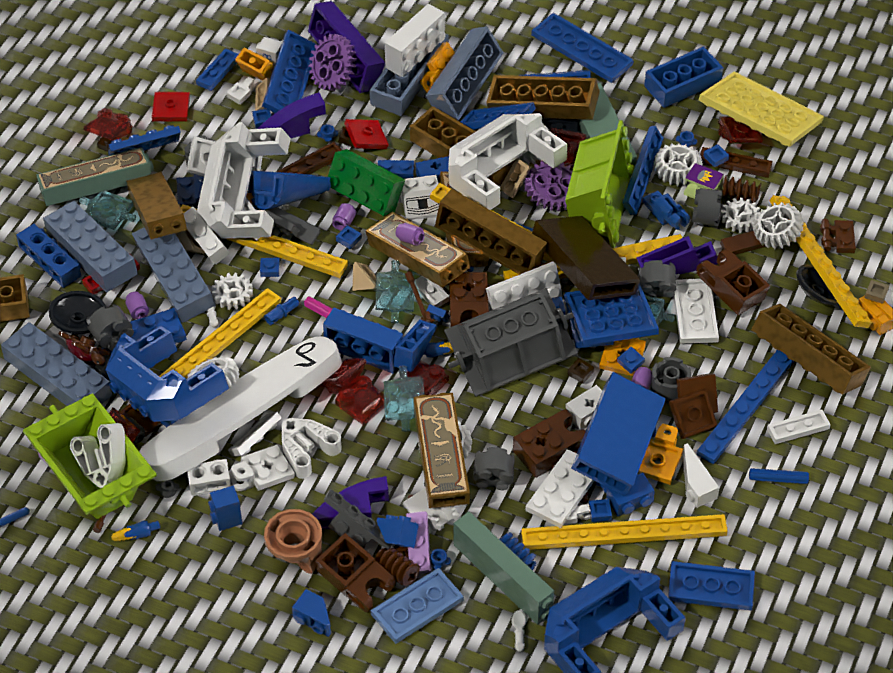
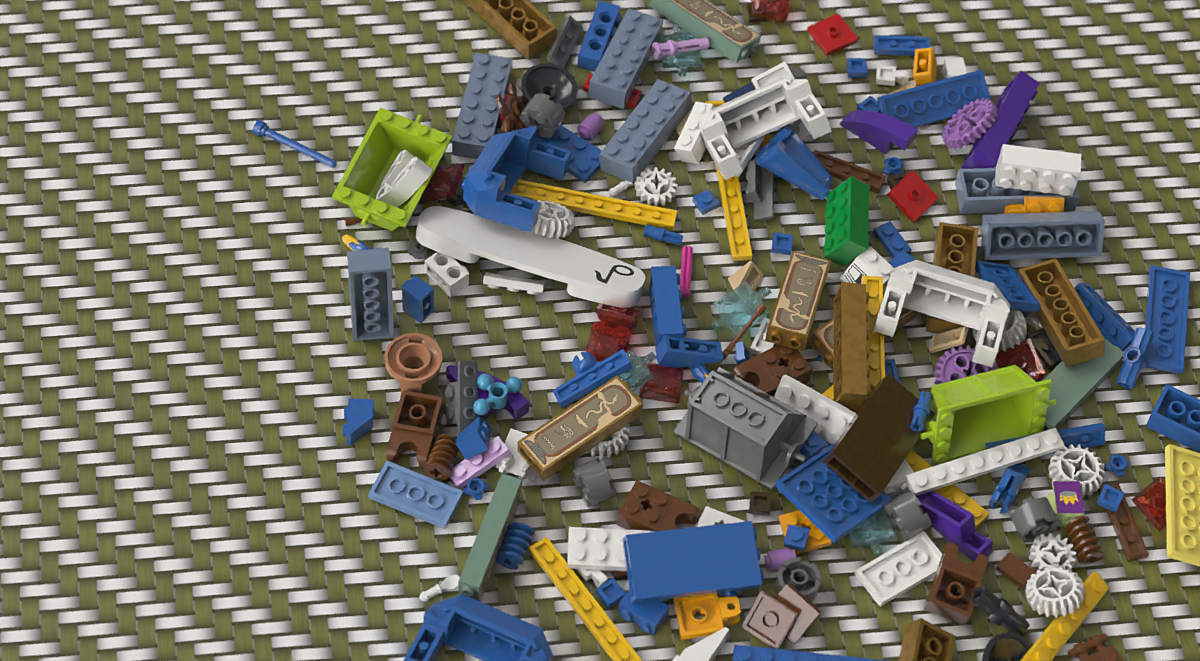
camera: 55 degrees right, 5 degrees up
blue plate [108,125,181,155] -> none
pearl gold brick [126,172,187,239] -> none
white plate [230,445,295,491] -> none
white connector [282,418,342,479] -> none
medium lavender brick [332,203,356,231] -> none
medium lavender brick [396,223,425,246] -> none
none -> sand blue brick [347,248,394,341]
none -> dark azure piece [473,374,522,415]
none -> dark grey plate [546,16,583,68]
none -> blue plate [552,349,633,408]
none -> lavender pin [652,37,709,59]
none -> blue plate [846,58,867,77]
none -> white plate [905,428,1065,496]
none -> blue pin [910,391,933,432]
none -> black piece [970,586,1030,637]
none -> blue piece [1116,327,1154,389]

